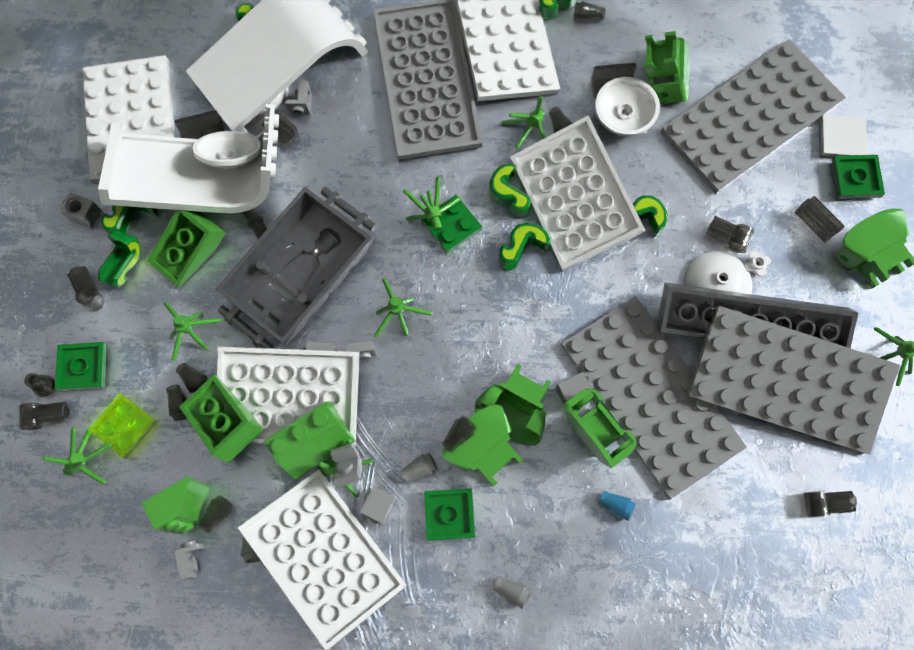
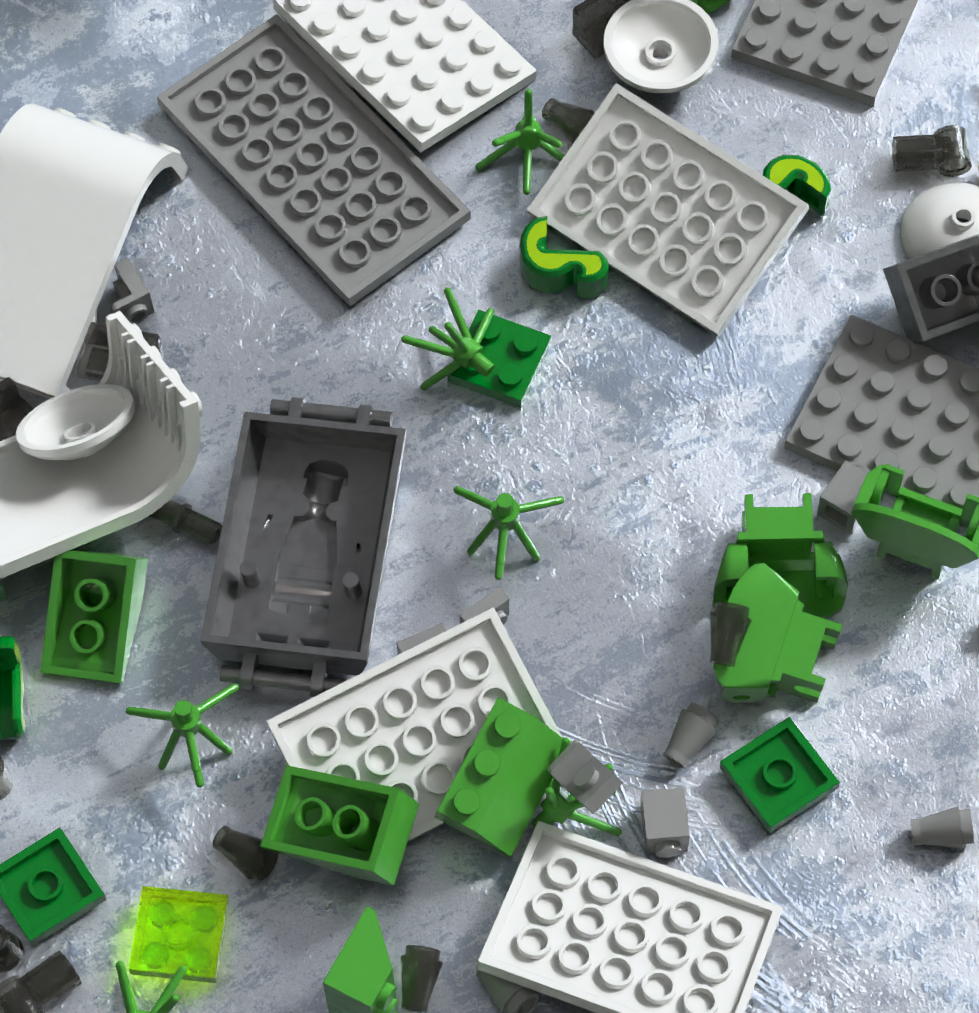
camera: 30 degrees left, 10 degrees down
clear smoke cone [176,363,208,393] -> none
green animal [498,223,550,270] -> none

